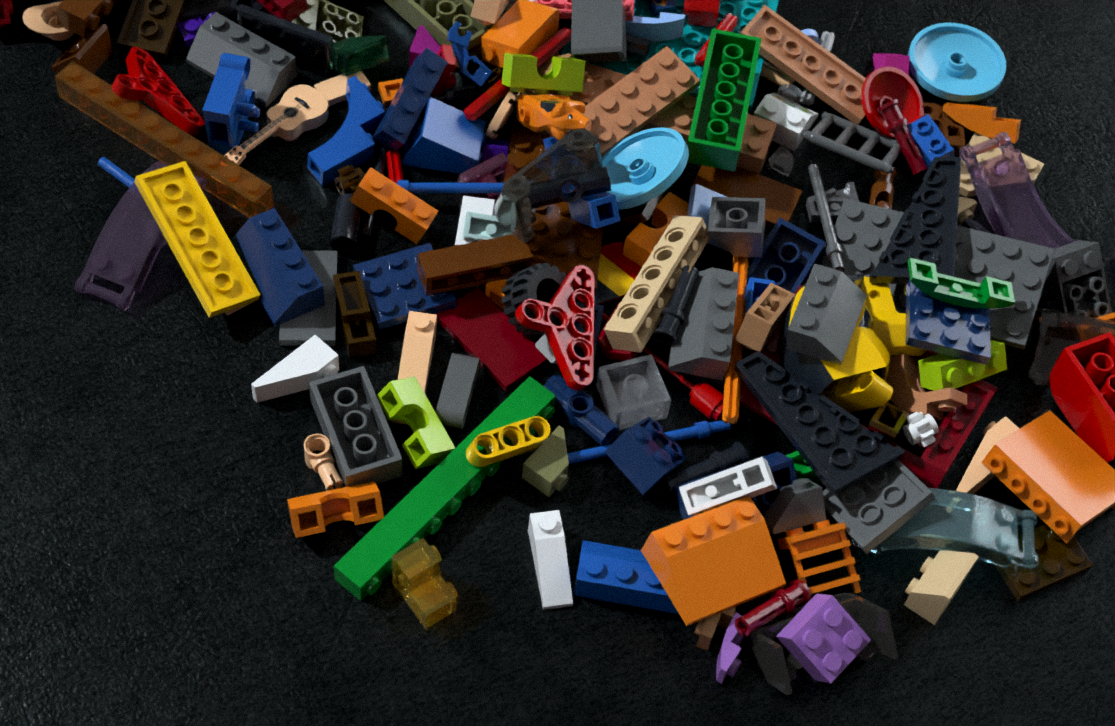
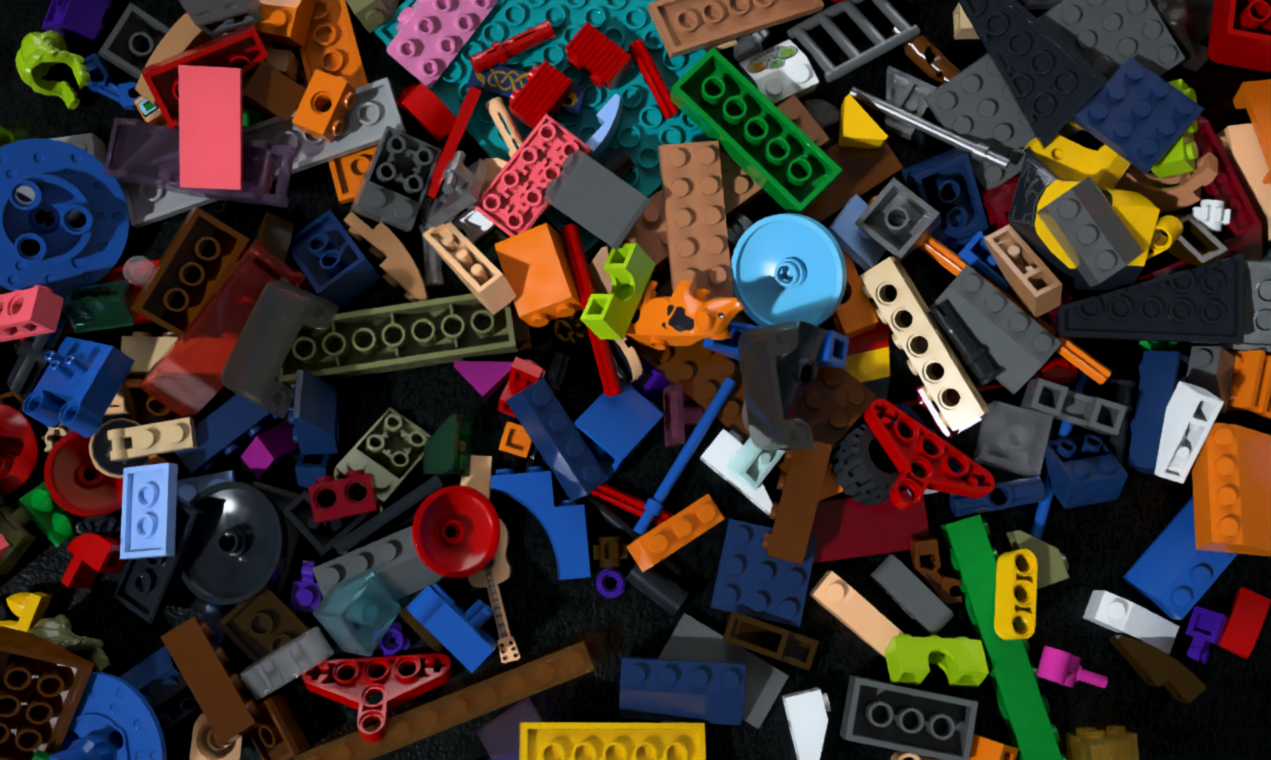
camera: 50 degrees left, 25 degrees up
blue piece [447,21,492,87] -> none
green slope [908,258,1015,309] -> none
none -> clear beam [239,626,334,700]
none -> clear light blue slope [313,569,402,657]
none -> dark purple plate [375,622,411,656]
none -> red dish [412,485,501,578]
none -> dark purple plate [596,568,626,598]
none -> yellow slope [838,94,888,149]
none -> reddish brown piece [910,534,962,604]
none -> dark grey arch [1021,378,1127,436]
none -> dark pink beam [1036,646,1108,688]
none -> dark brown slope [1108,634,1207,704]
none -> dark purple plate [1185,606,1228,664]
none -> red slope [1219,587,1271,659]

